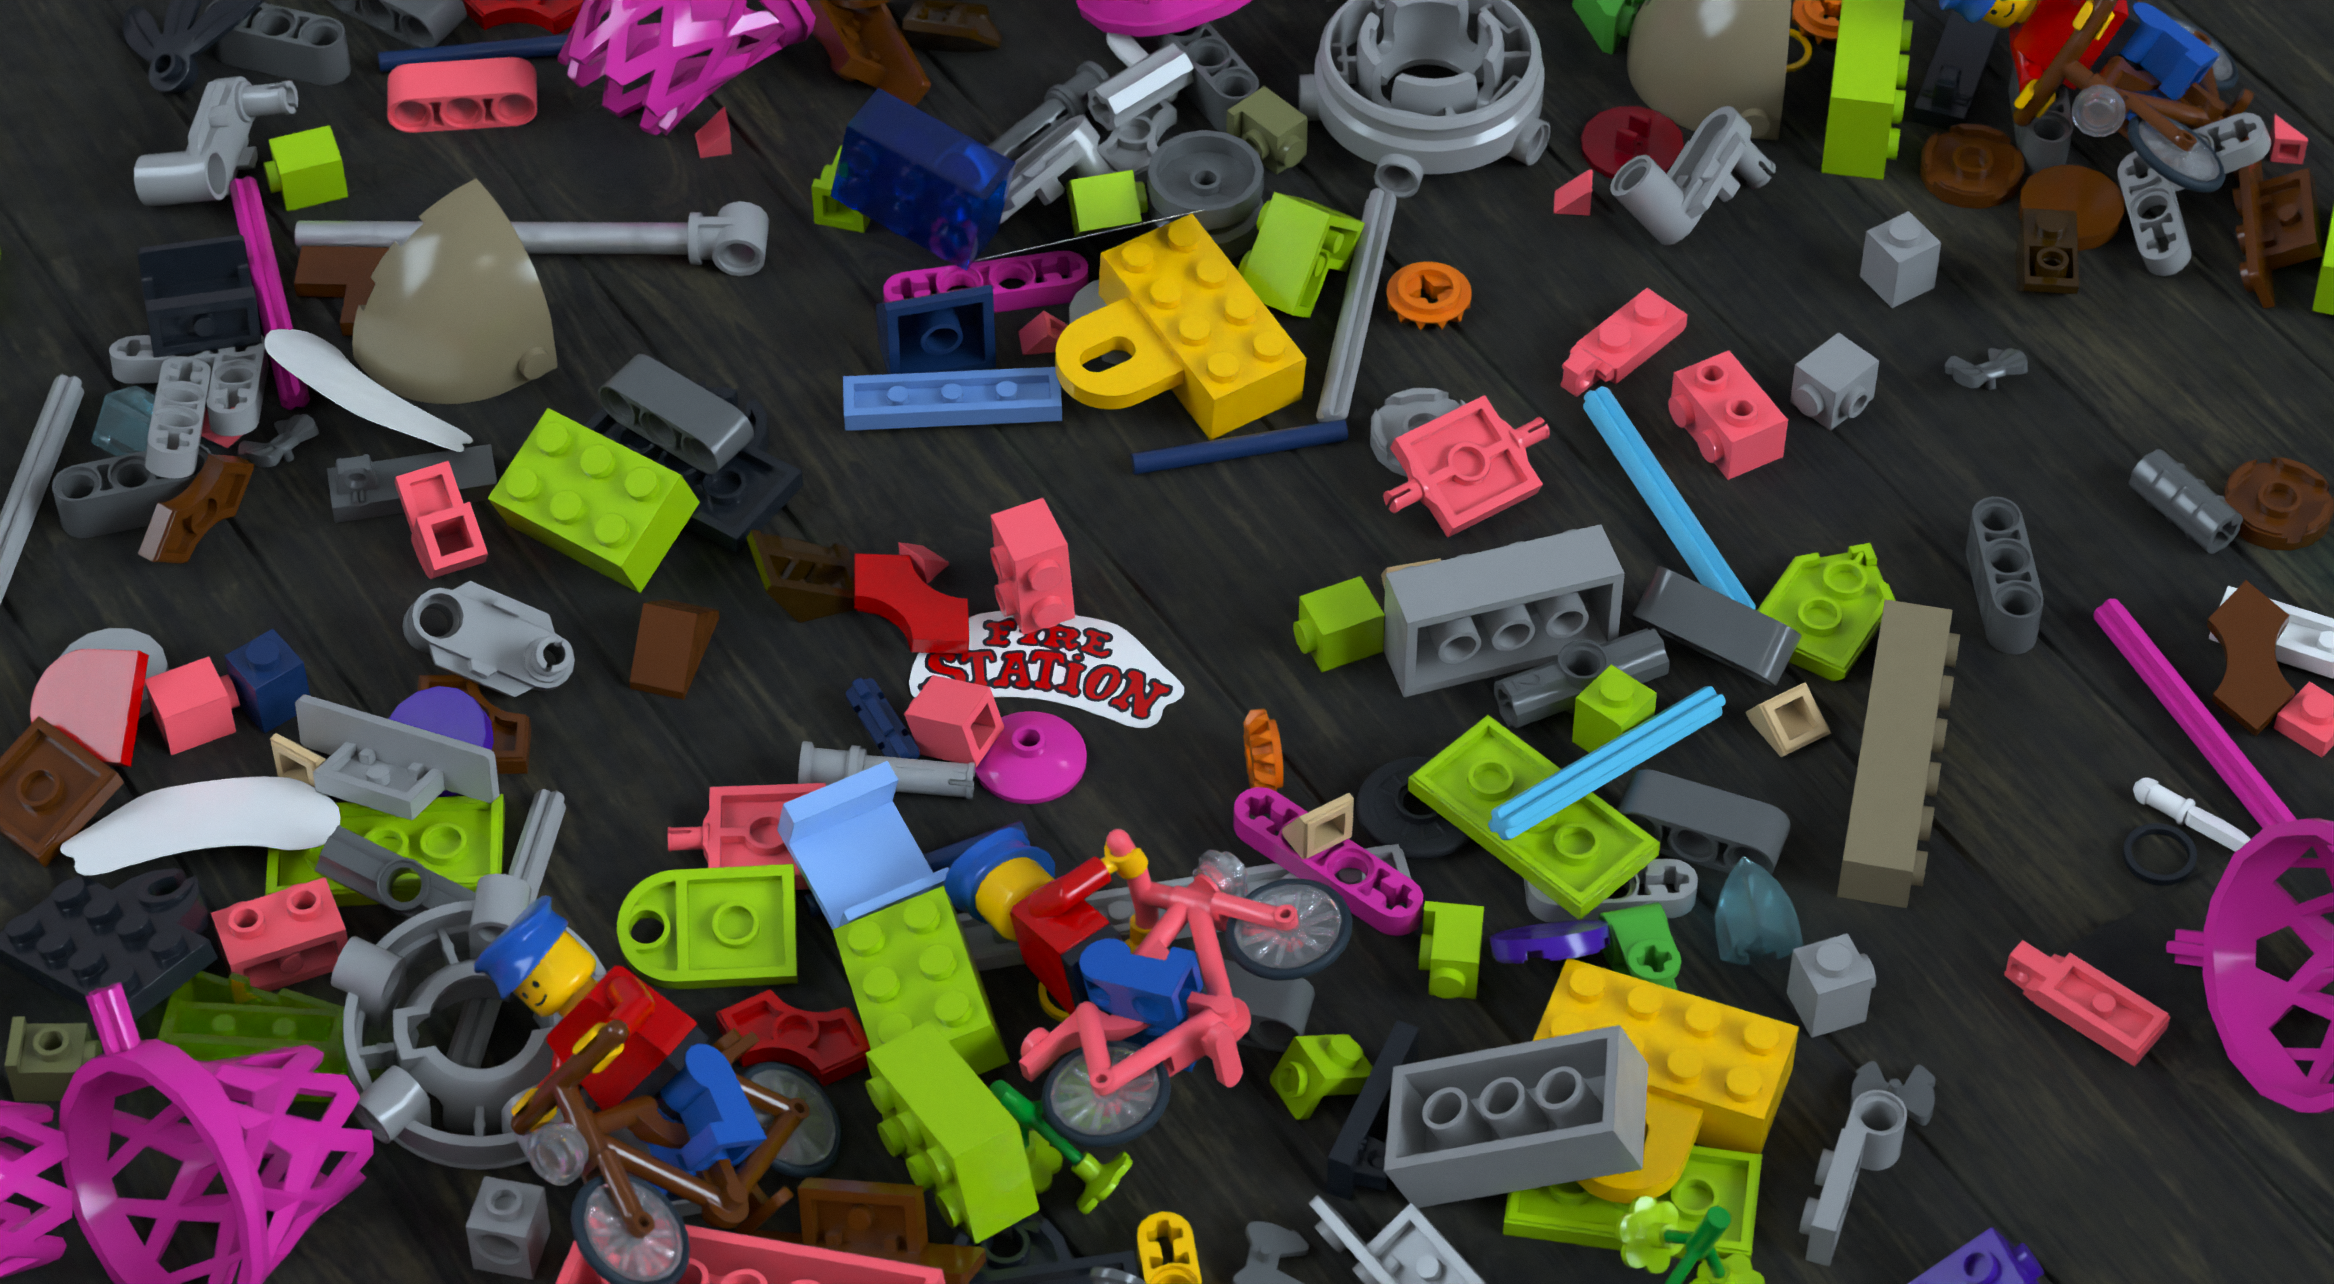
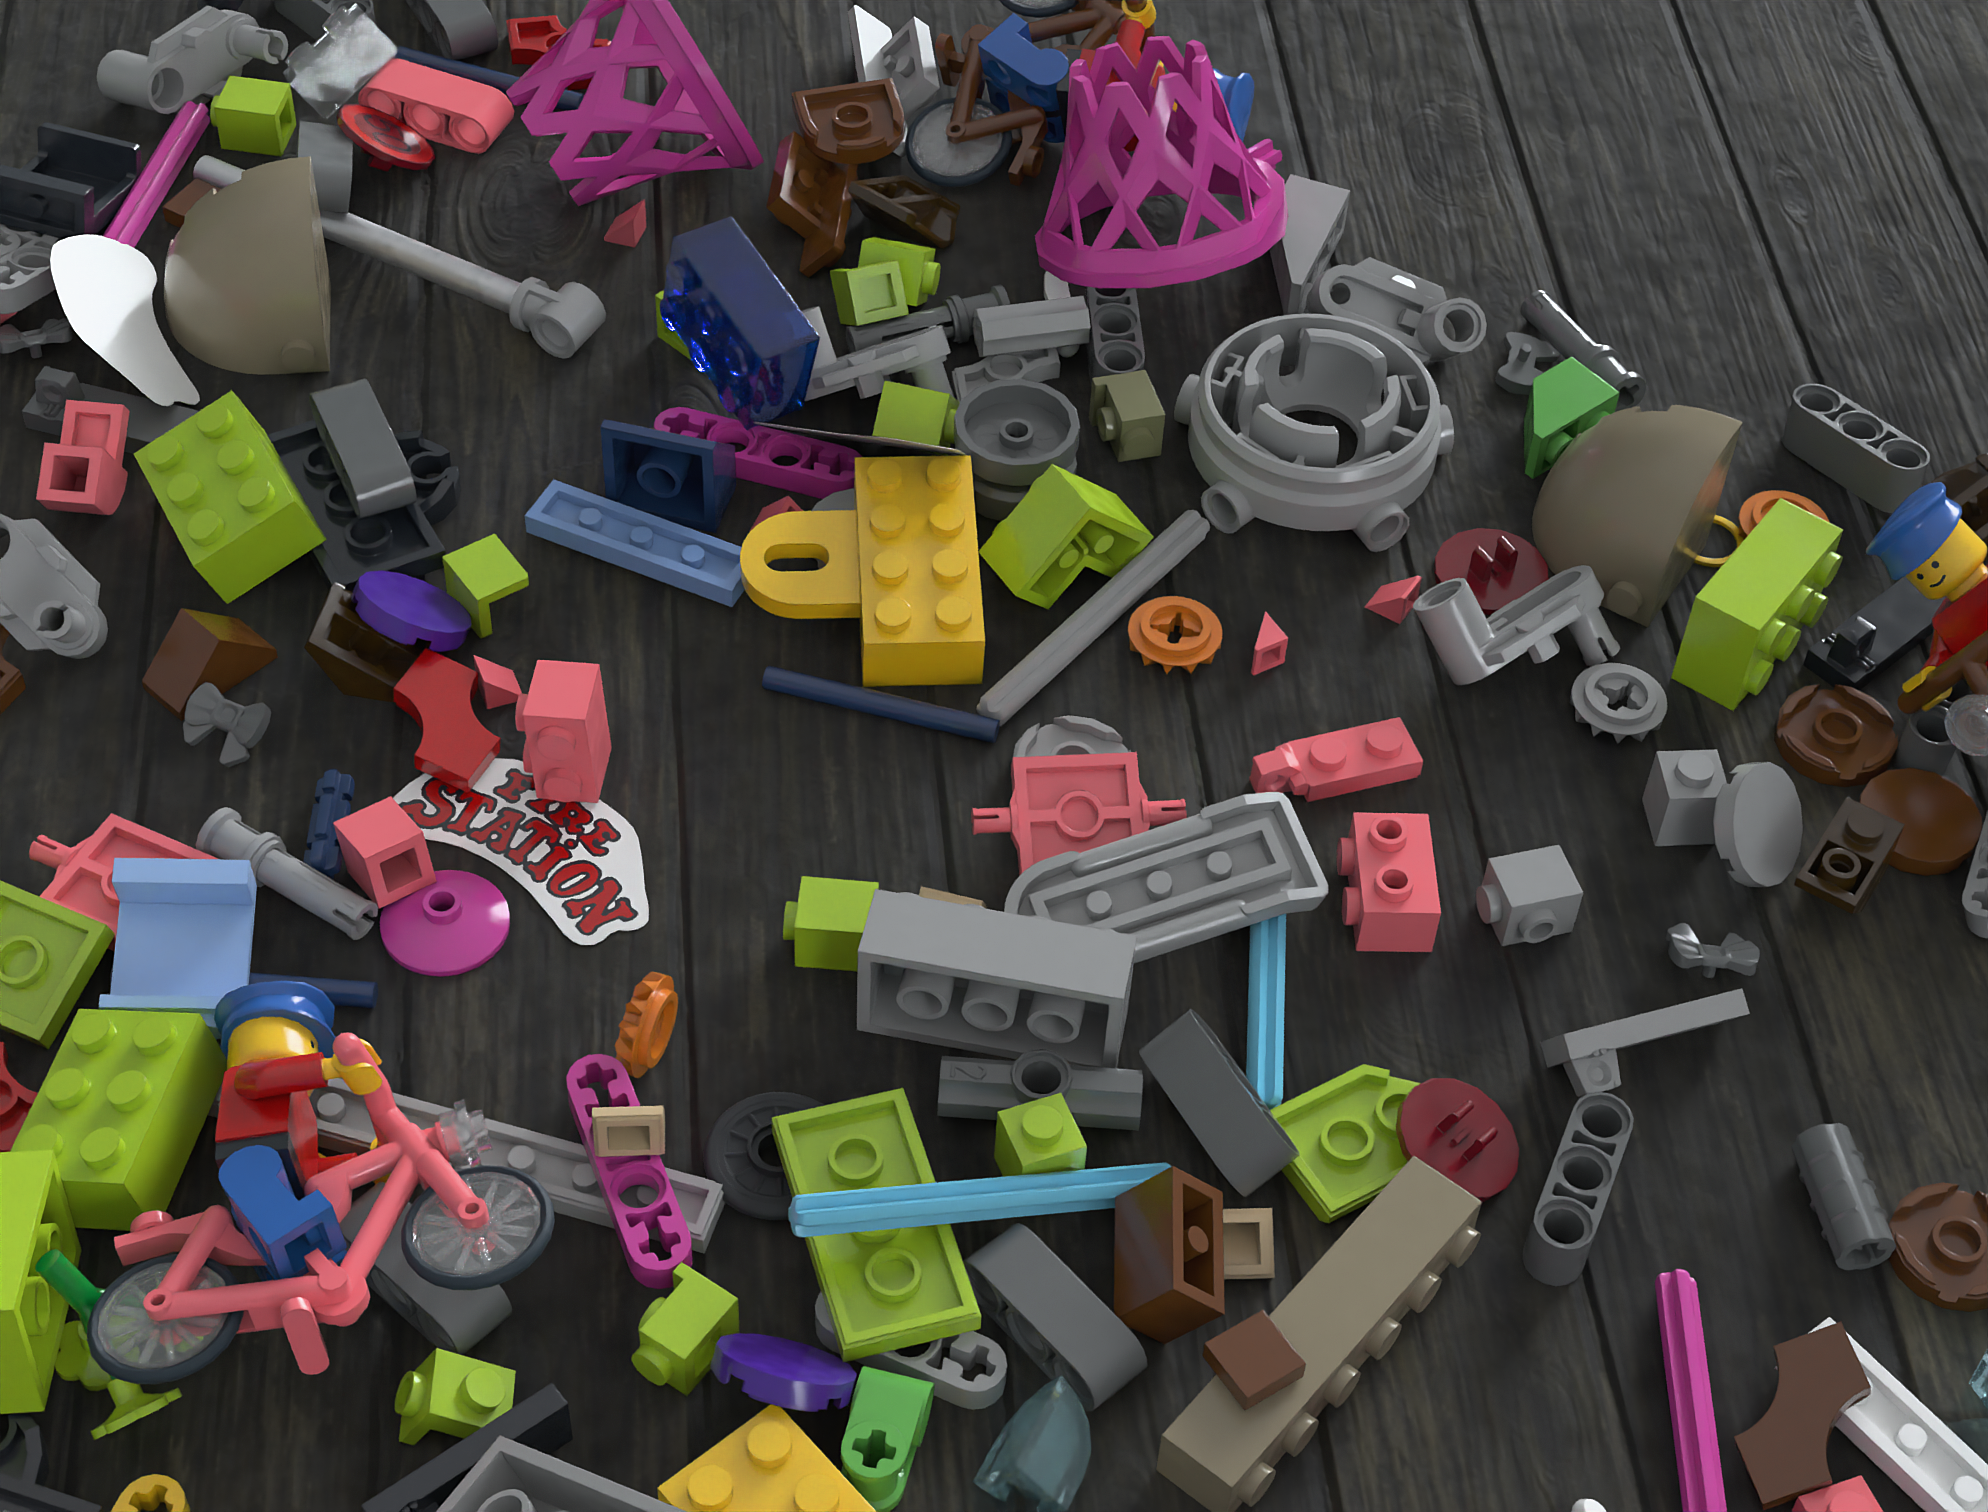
camera: 25 degrees right, 0 degrees up
none -> dark grey piece [183,682,271,767]
none -> clear bracket [283,3,398,119]
none -> dark grey beam [296,121,353,214]
none -> dark red piece [336,104,435,172]
none -> dark purple tile [351,570,472,652]
none -> lime panel [442,534,529,639]
none -> lime panel [830,260,909,326]
none -> lime brick [858,237,941,306]
none -> light grey piece [1004,792,1329,963]
none -> reddish brown brick [1114,1166,1225,1344]
none -> reddish brown tile [1202,1310,1306,1410]
none -> coral piece [1251,611,1288,676]
none -> dark red piece [1396,1078,1519,1202]
none -> light grey hinge [1540,988,1750,1097]
none -> light grey gear [1569,663,1667,744]
none -> light grey tile [1713,762,1803,887]

